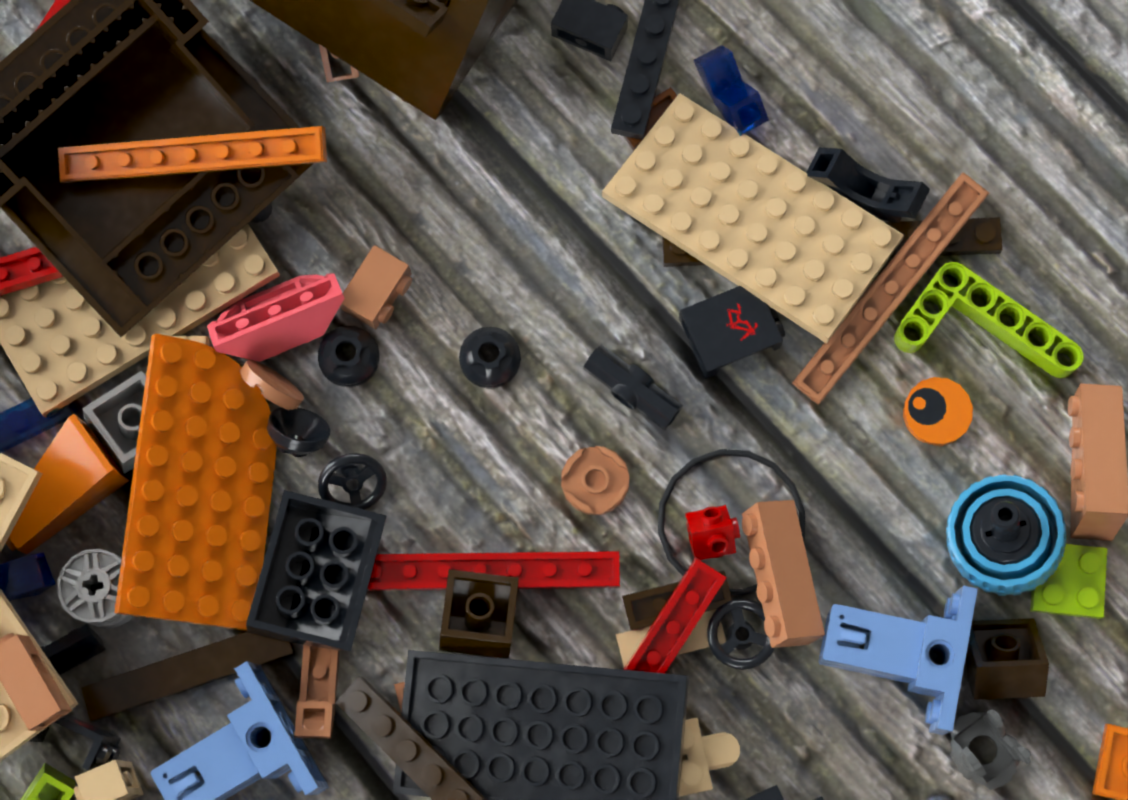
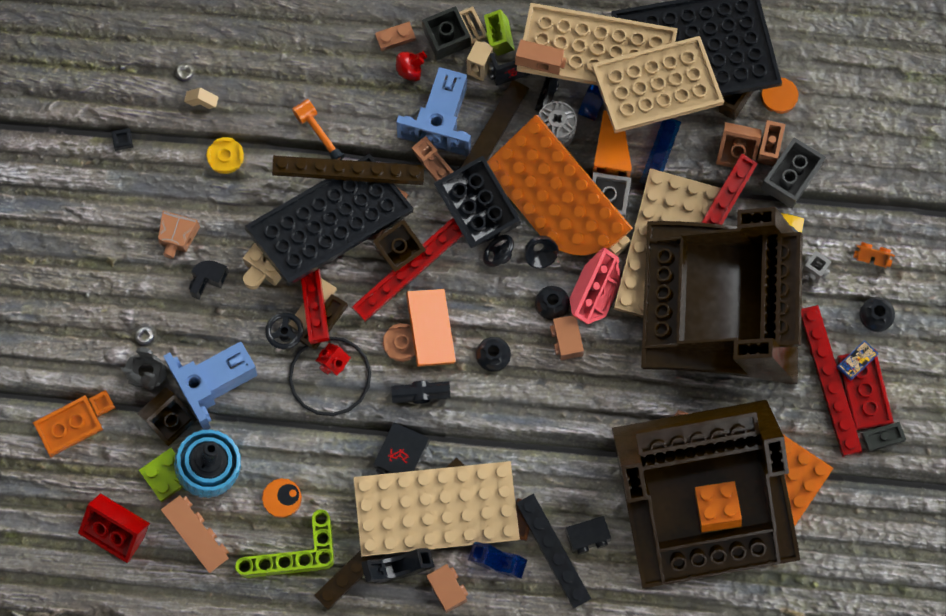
camera: 135 degrees right, 5 degrees down
orange tile [58,126,327,183] -> none
nougat tile [240,360,304,410] -> none
nougat brick [742,500,825,648] -> none
nougat tile [791,172,989,405] -> none
none -> orange tile [89,390,115,417]
none -> tile [406,289,456,367]
none -> nougat brick [426,564,468,613]

